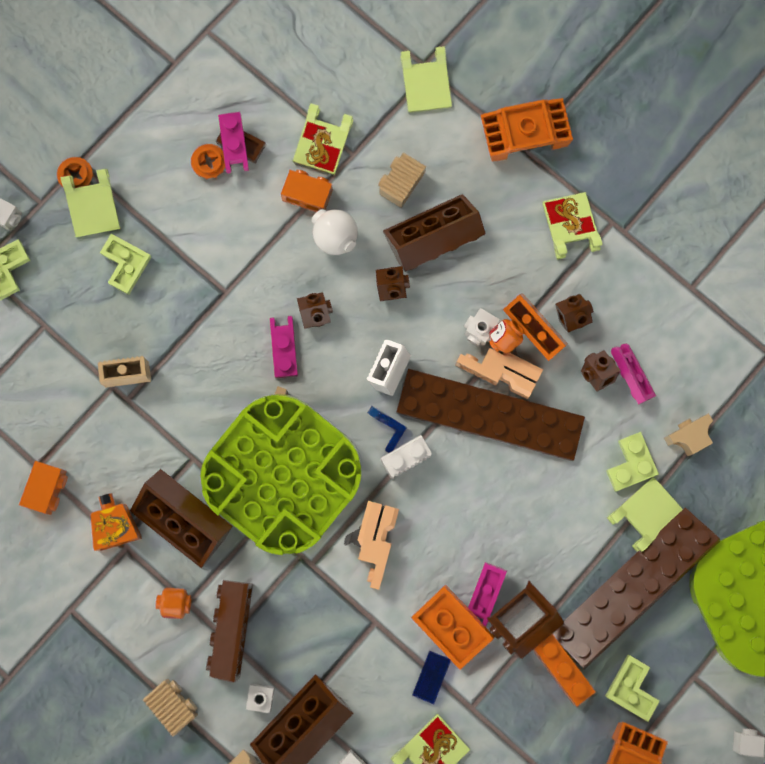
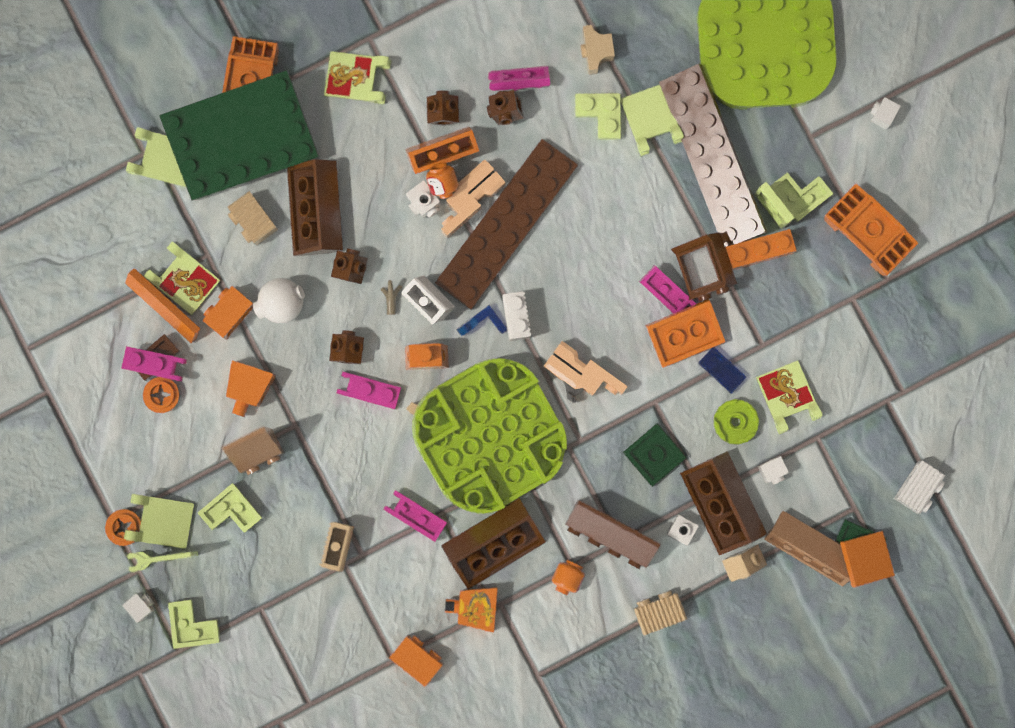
camera: 65 degrees left, 5 degrees up
none -> orange tile [125,269,200,343]
none -> yellowish green flag [127,551,198,572]
none -> dark green plate [159,70,319,201]
none -> medium nougat slope [222,427,284,475]
none -> orange torso [226,360,276,417]
none -> dark tan bar [381,280,402,315]
none -> dark pink hinge [383,490,447,542]
none -> orange torso [405,343,449,370]
none -> dark green tile [622,423,687,487]
none -> lime plate [713,399,759,445]
none -> yellowish green plate [754,182,795,229]

